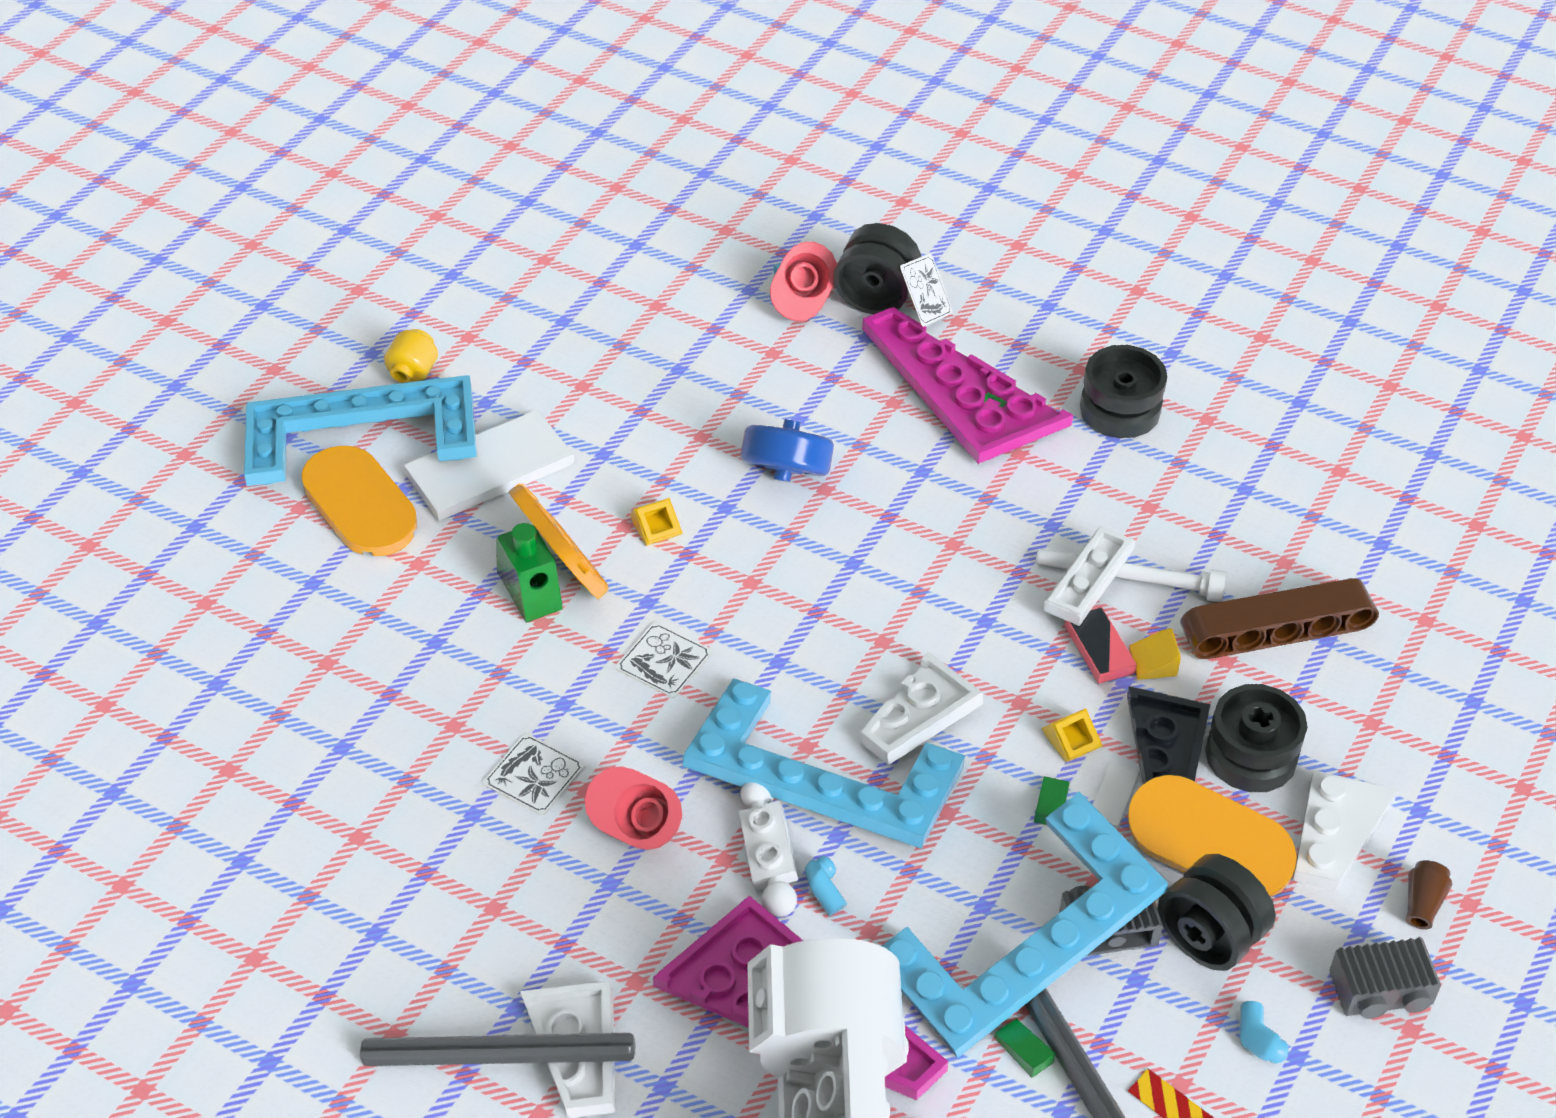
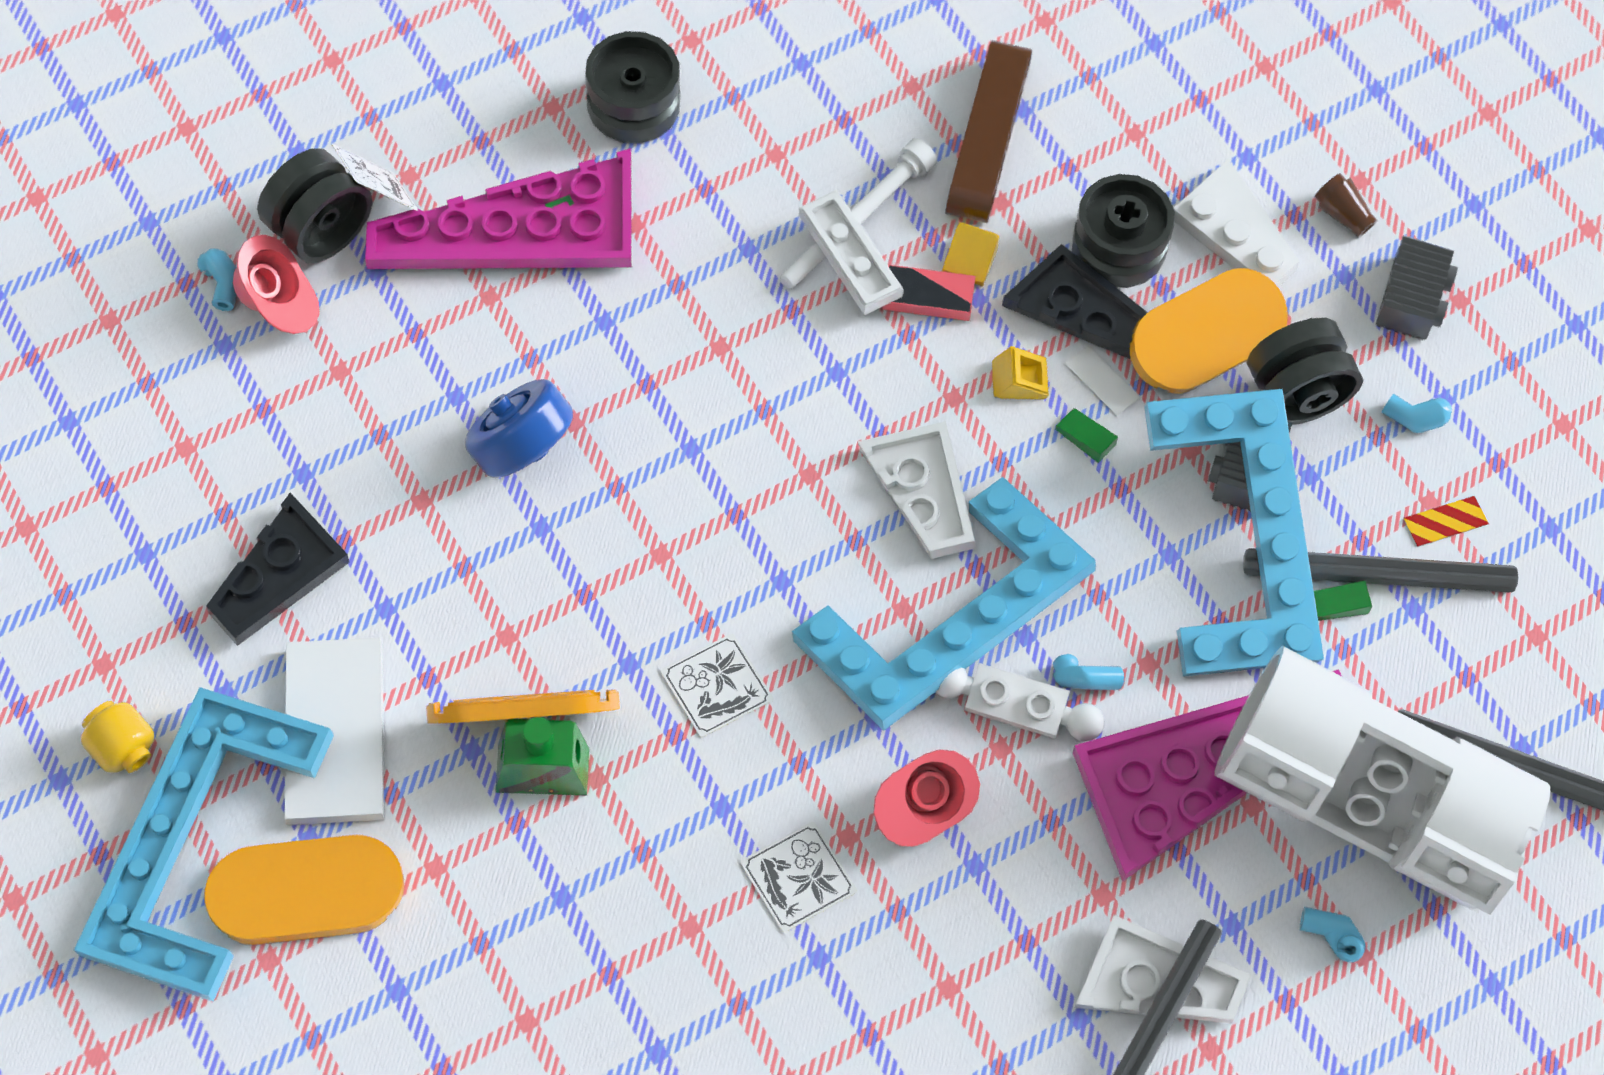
camera: 65 degrees left, 15 degrees up
yellow slope [630,497,683,546] -> none
none -> black wing [206,492,350,646]

